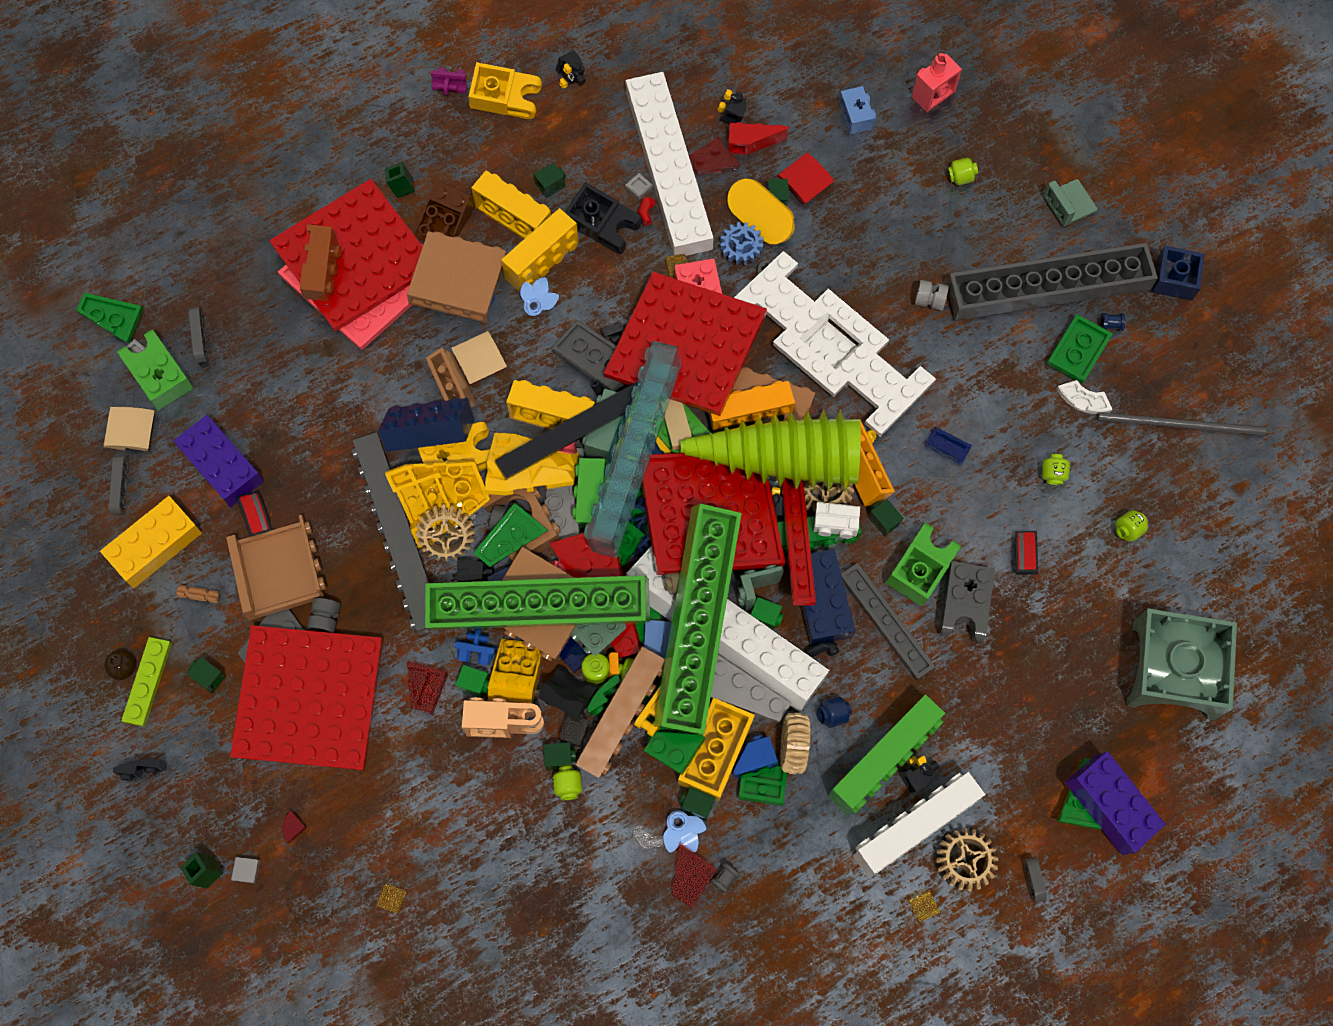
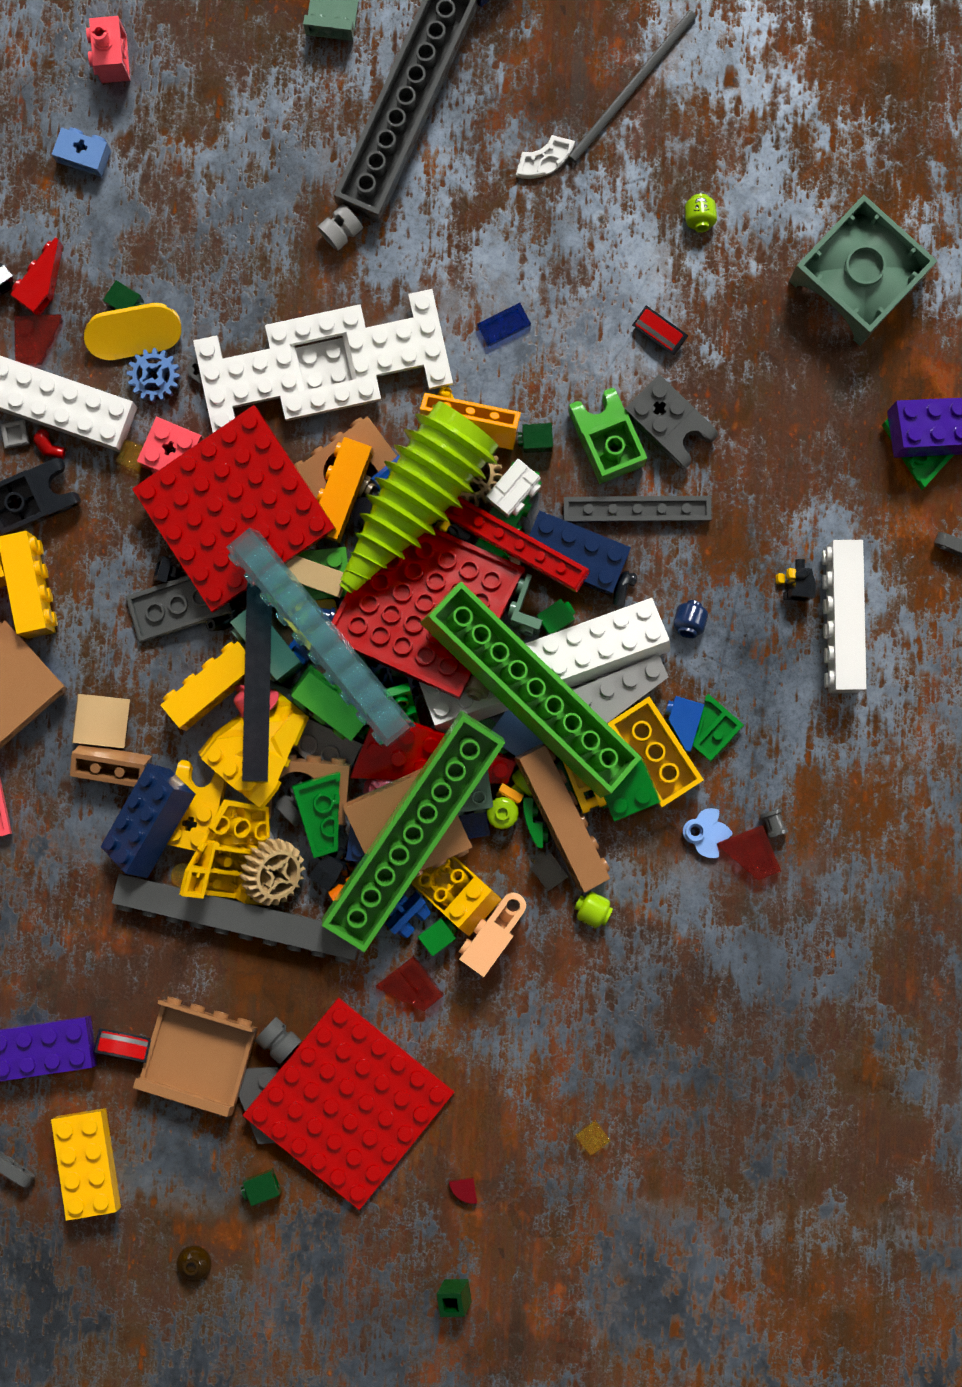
camera: 50 degrees left, 15 degrees up
black slope [113,758,167,781] -> none
lime plate [121,637,172,727] -> none
medium nougat axle [176,585,220,603] -> none
light grey tile [231,857,260,884] -> none
light blue plate [520,277,559,316] -> none
black brick [538,666,598,718] -> none
dark green brick [543,742,576,771] -> none
clear arm [632,825,664,849] -> none
dark green brick [679,787,716,822] -> none
red slope [777,152,834,205] -> none
tan gear [780,713,811,774] -> none
bright green brick [828,694,945,816] -> none
clear yellow tile [909,891,941,923] -> none
tan gear [936,828,998,892] -> none
lime head [948,158,978,186] -> none
lime head [1041,454,1070,485] -> none
green plate [1047,314,1113,384] -> none
dark blue bush [1100,313,1125,331] -> none

